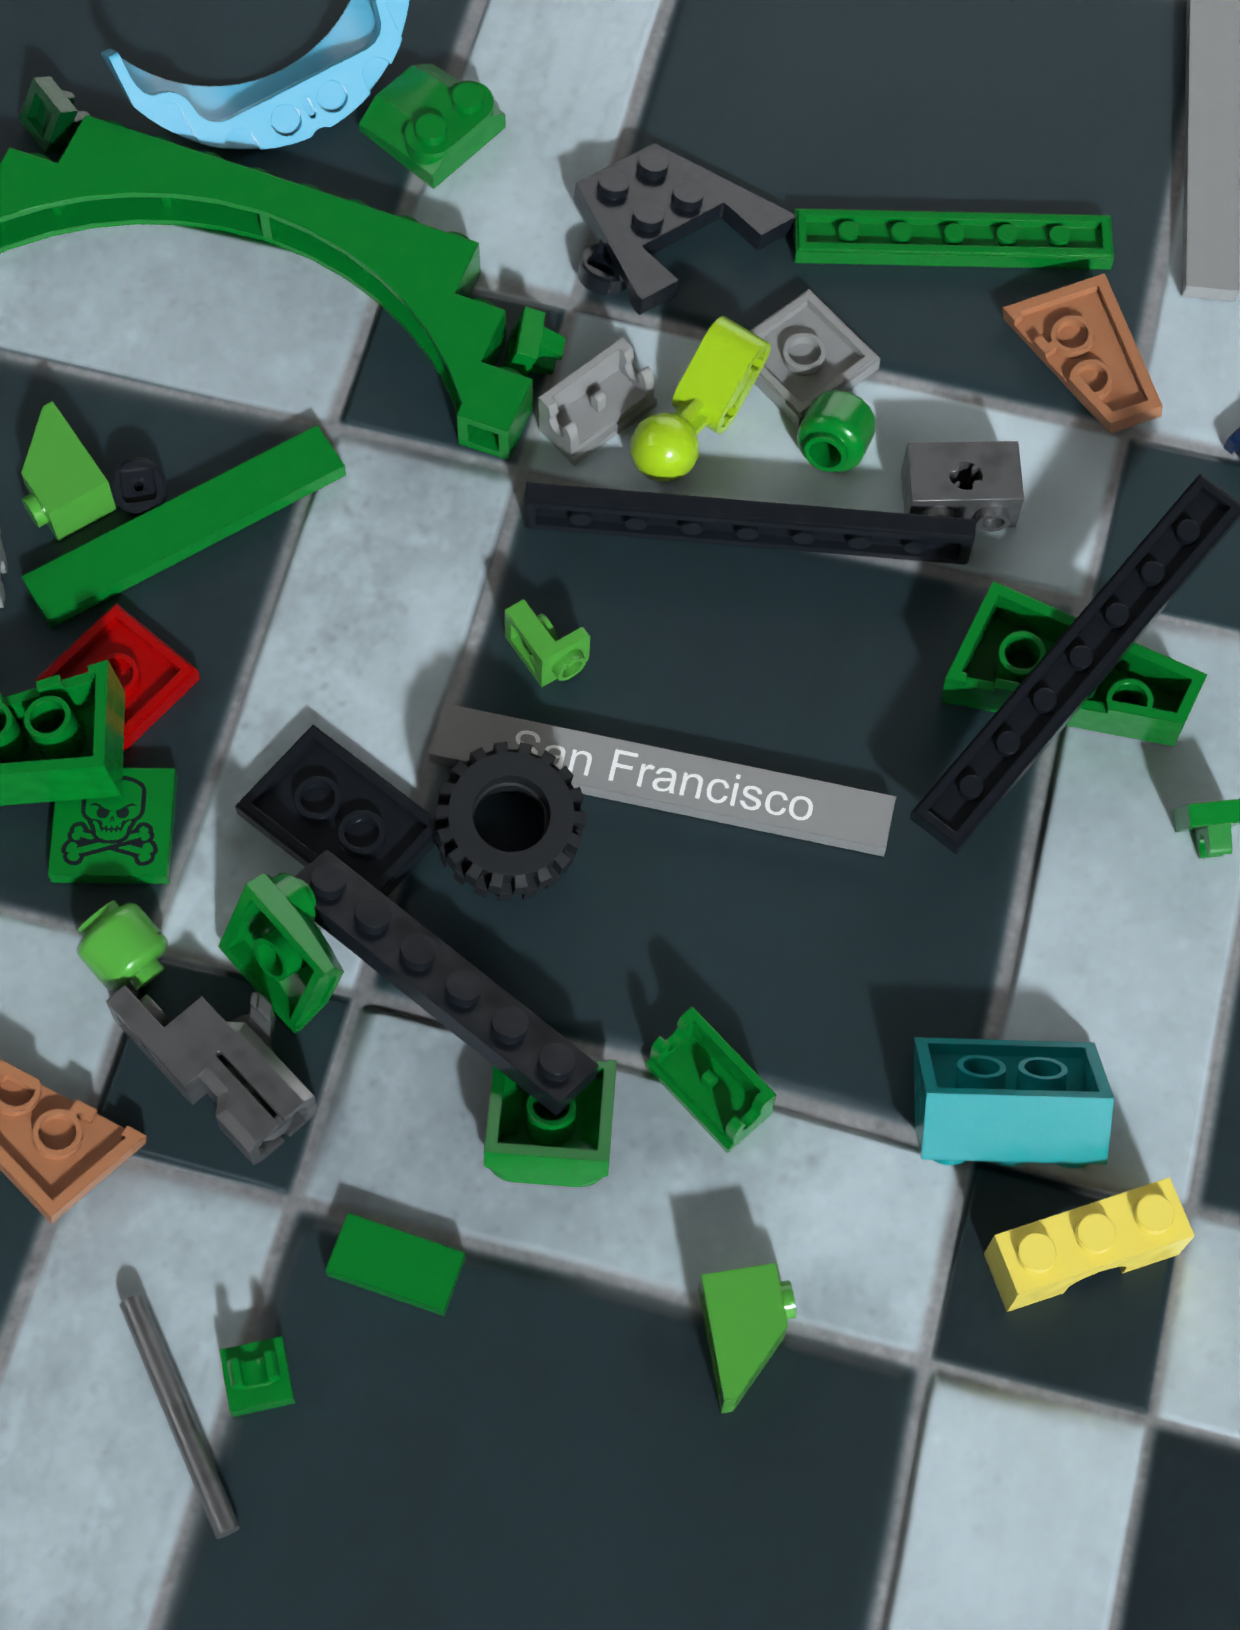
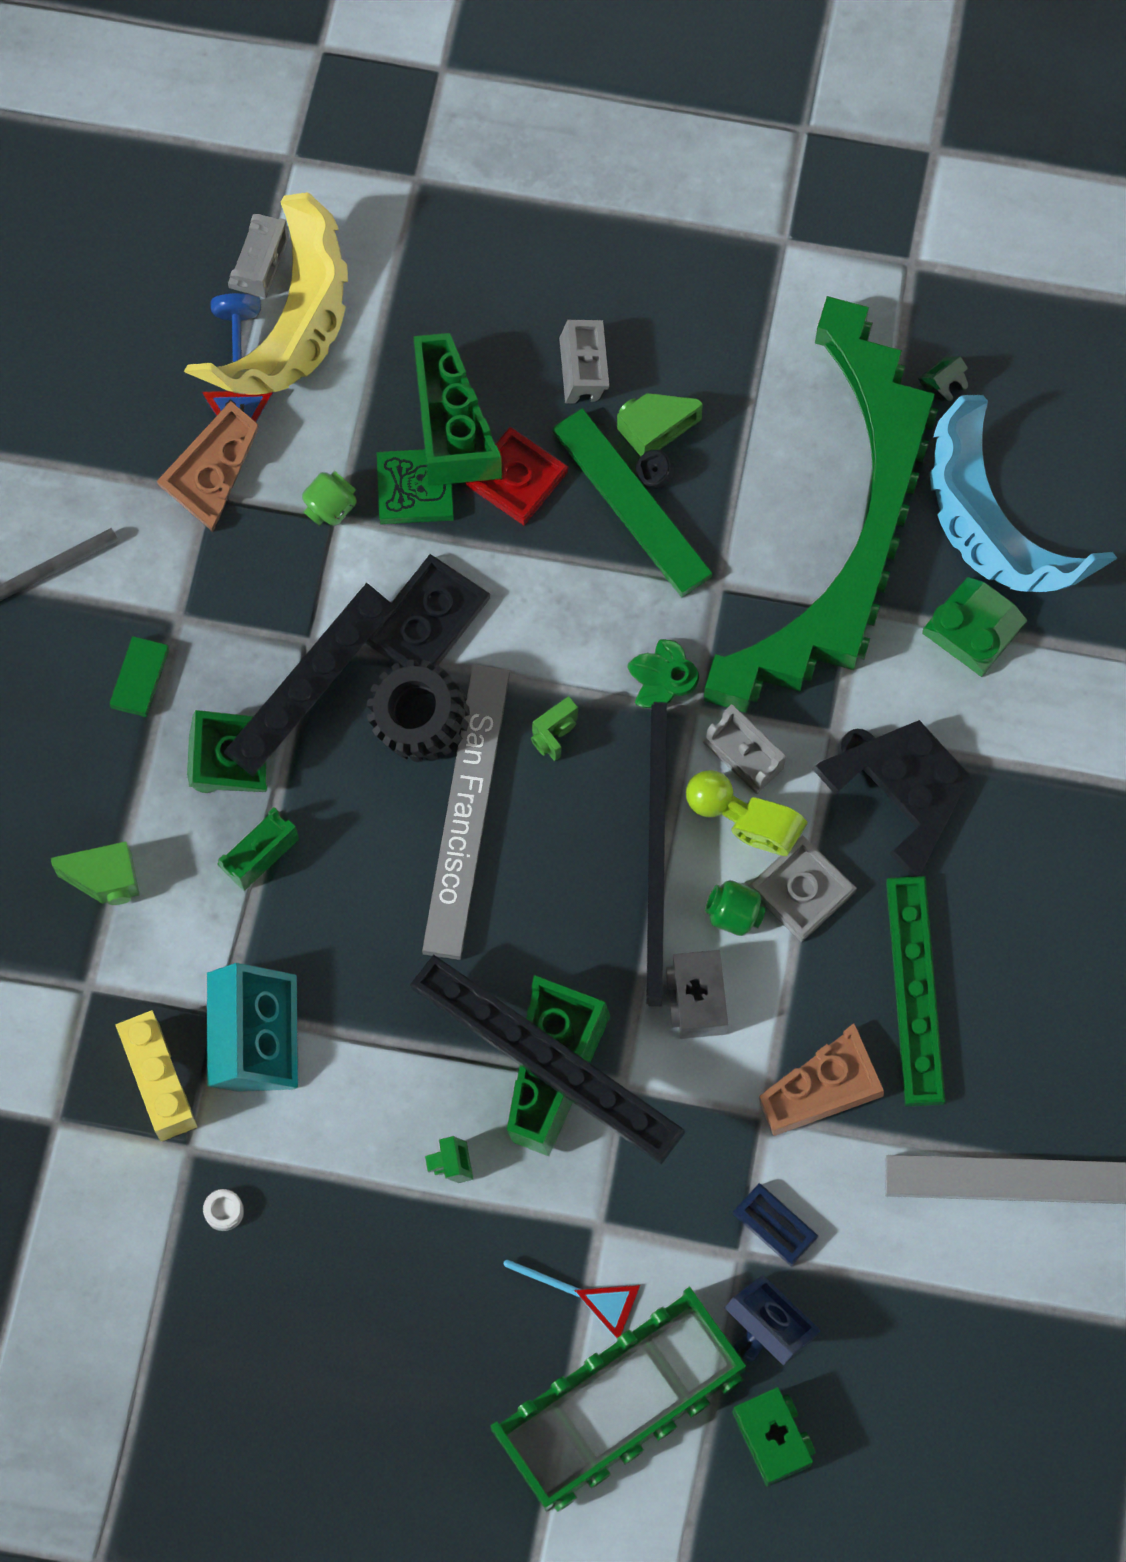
camera: 90 degrees right, 5 degrees up
flat silver plate [106,985,318,1165] -> none
green slope [218,873,344,1034] -> none
green tile [219,1336,296,1417] -> none
green tile [504,306,566,377] -> none
none -> green plate [627,639,699,708]

